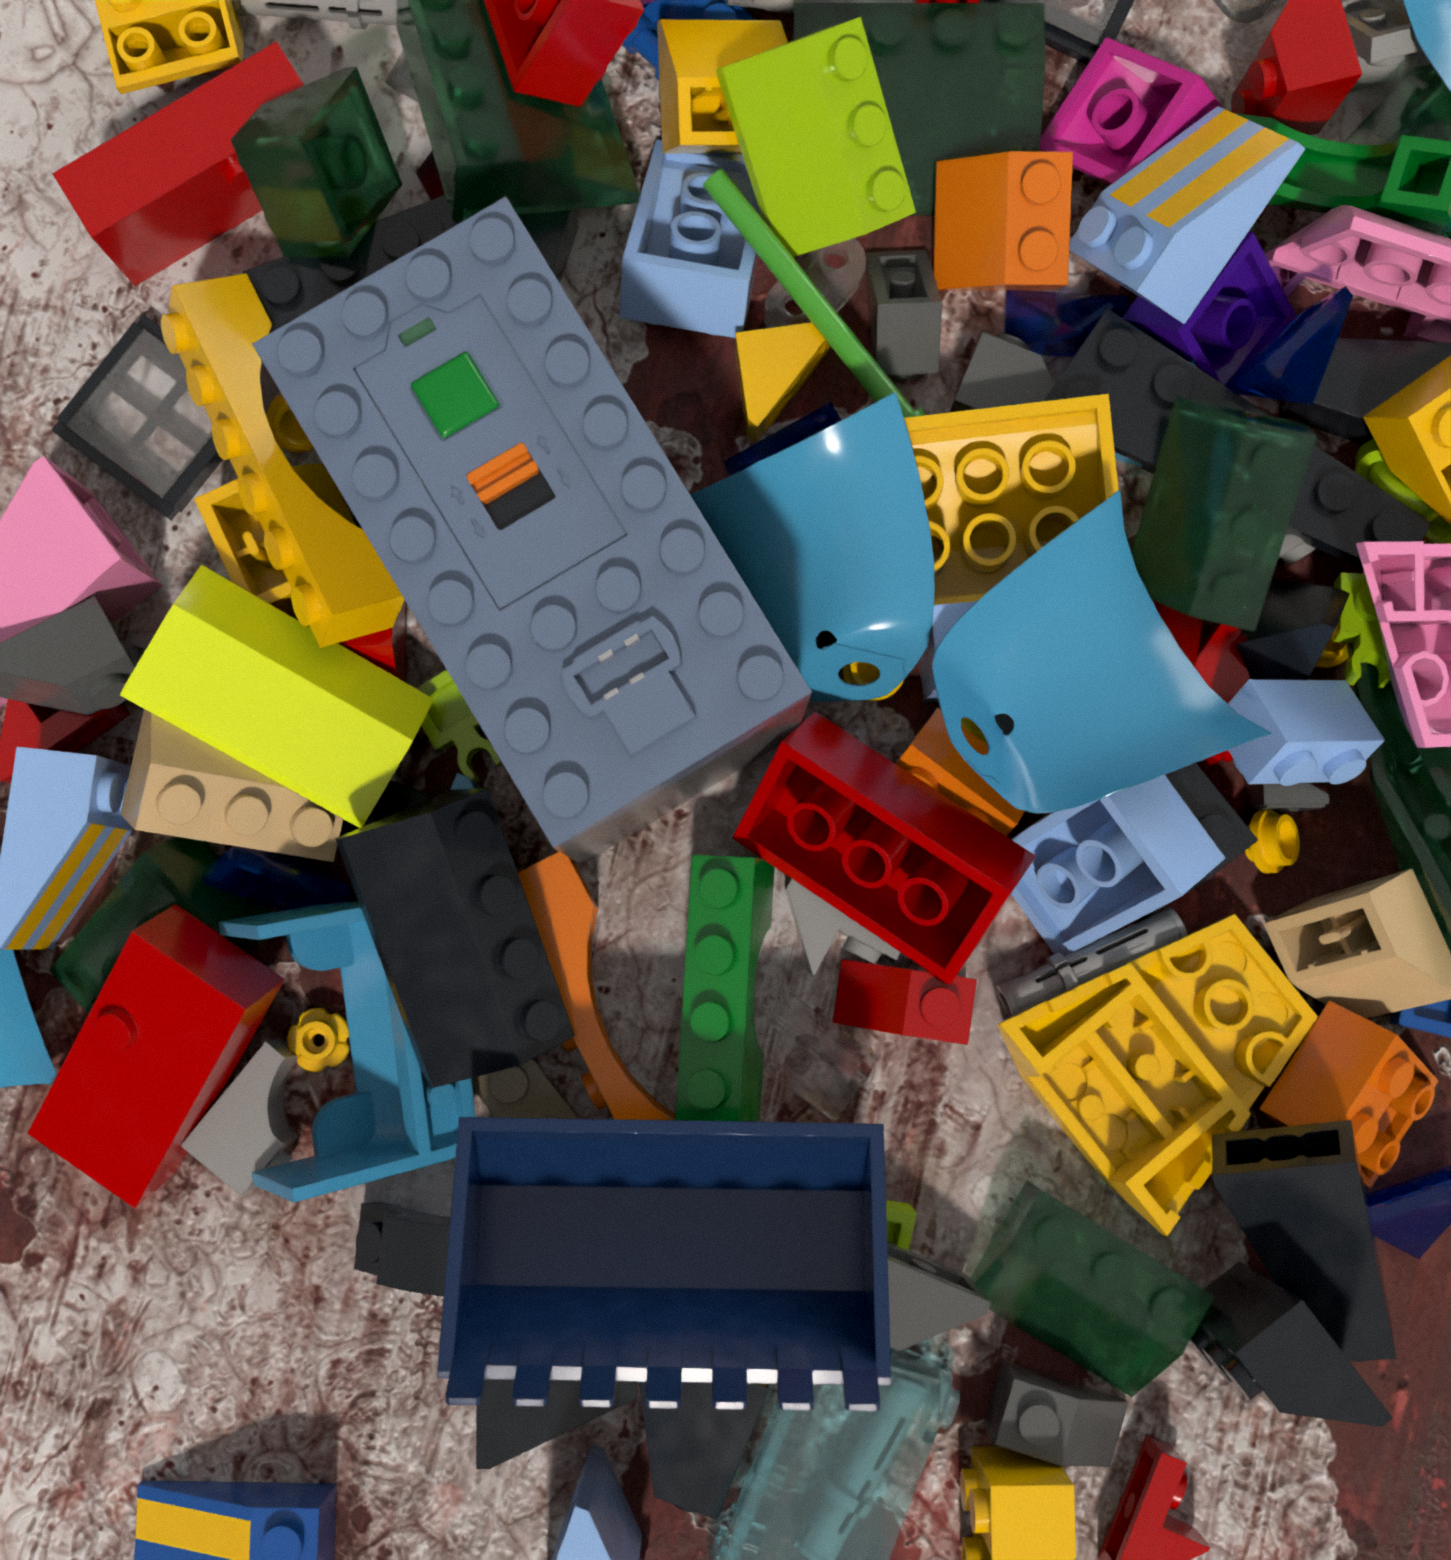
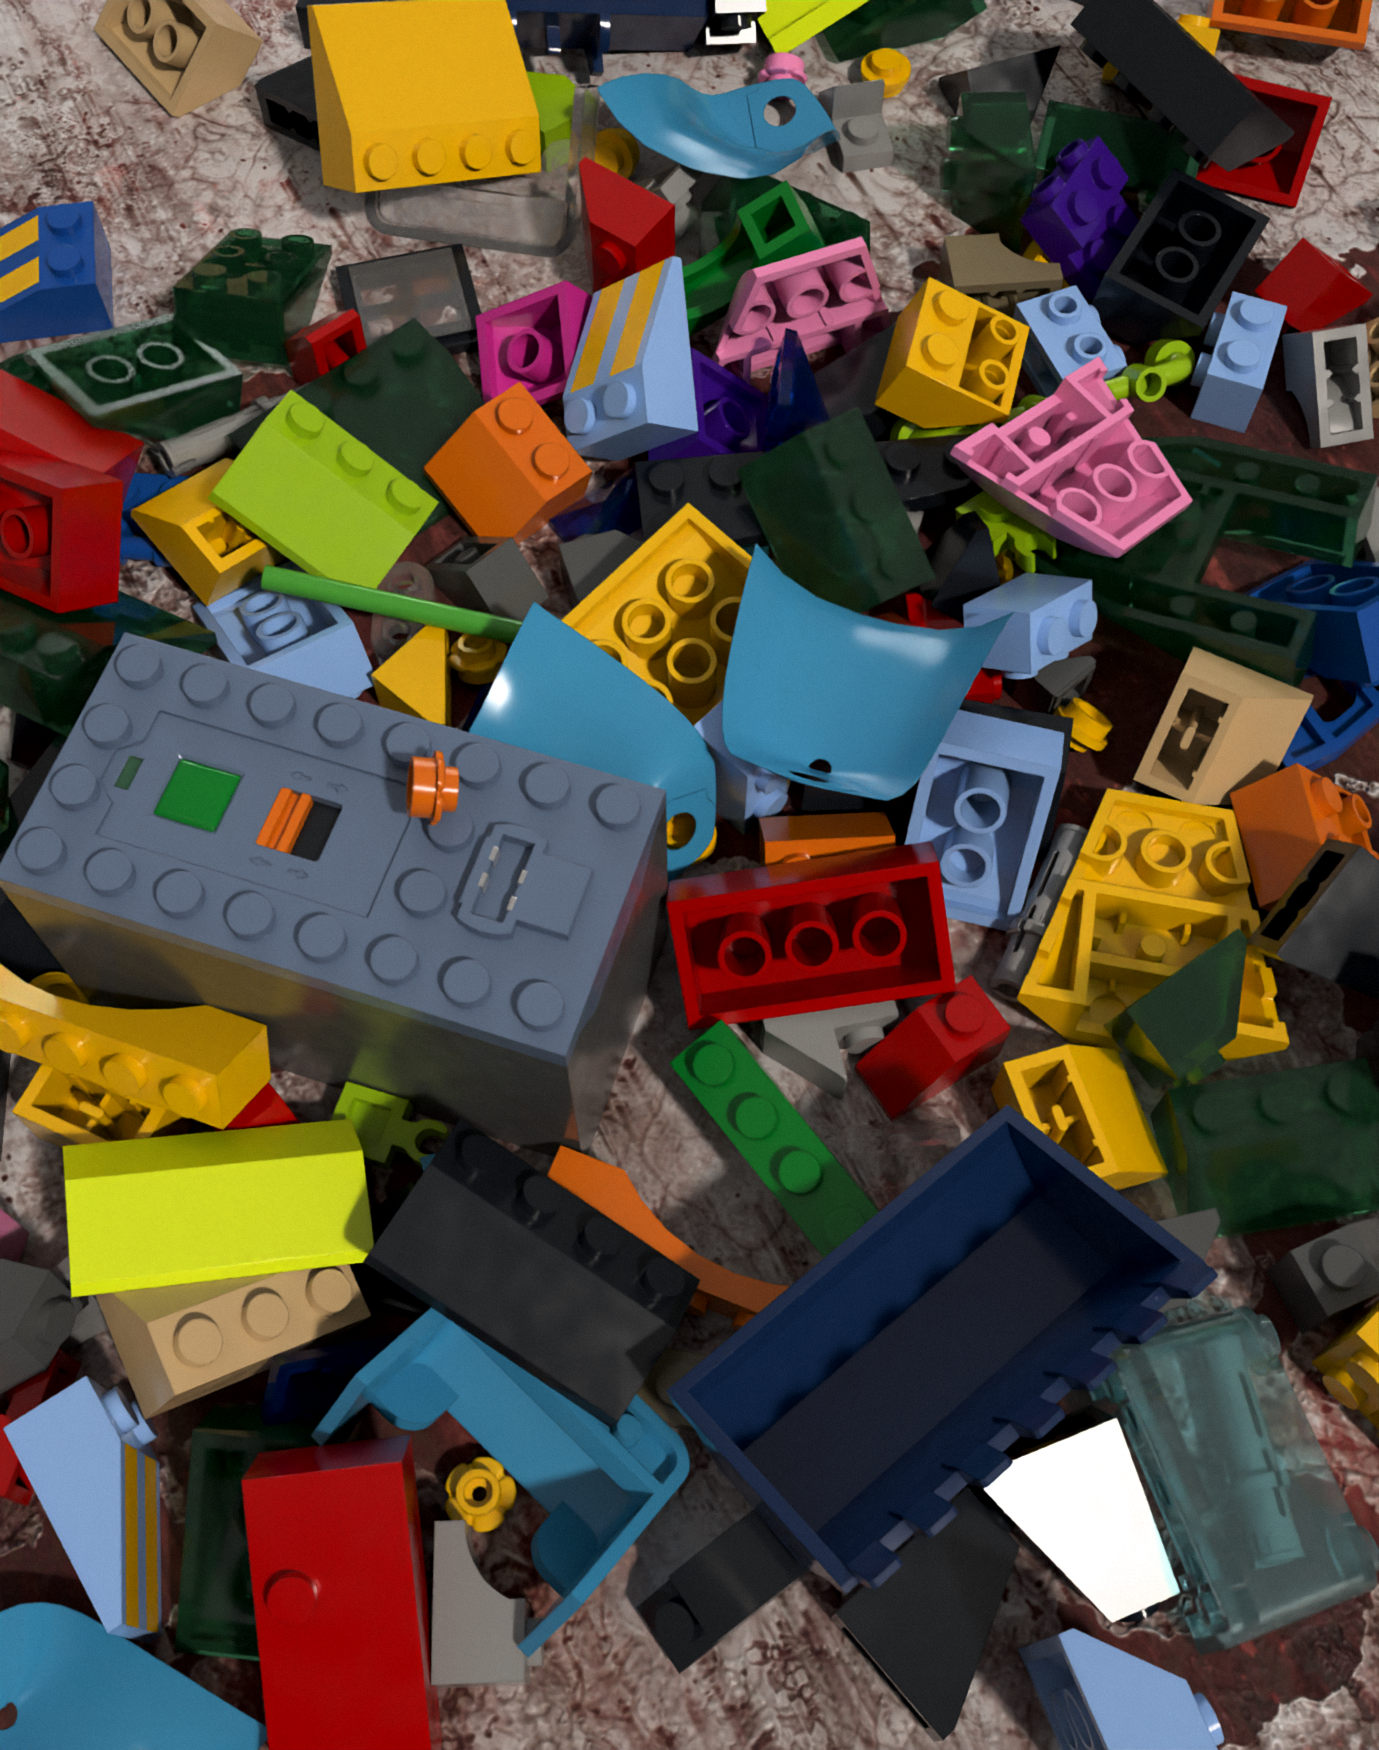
camera: 40 degrees left, 20 degrees down
none -> orange plate [406,750,459,826]
none -> yellow plate [449,634,508,685]
none -> yellow slope [991,1044,1169,1191]
none -> clear green slope [1103,928,1247,1090]

